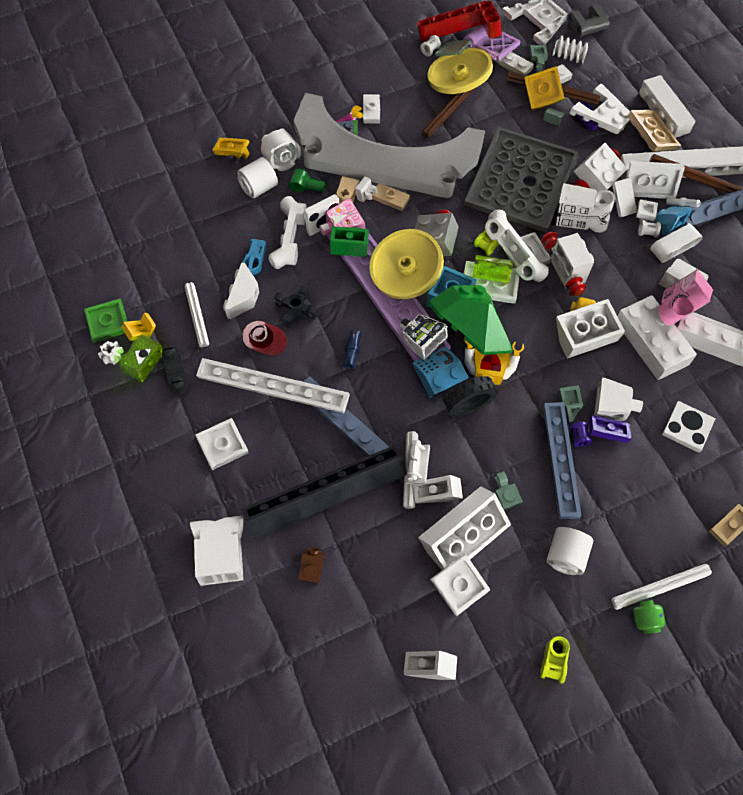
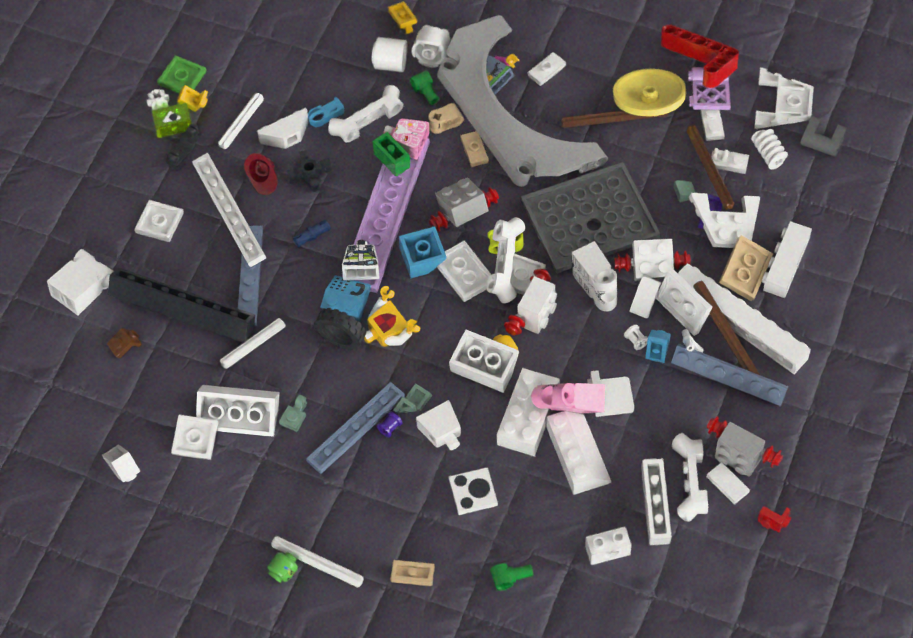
camera: 50 degrees right, 5 degrees down
white tile [304,194,339,236] -> none
white tile [355,177,377,202] -> none
light yellow dish [370,229,444,300] -> none
white hinge [406,440,430,484] -> none
white slope [413,475,463,503] -> none
white bush [420,35,441,56] -> none
green wedge [428,285,513,355] -> none
sand green piece [435,39,472,57] -> none
clear neon green brick [472,255,513,283] -> none
yellow plate [524,66,565,111] -> none
sand green plate [529,45,548,72] -> none
neon yellow piece [540,636,570,684] -> none
white piece [547,527,593,575] -> none
dark purple plate [589,415,631,443] -> none
white tile [636,199,658,222] -> none
white beam [650,224,703,263] -> none

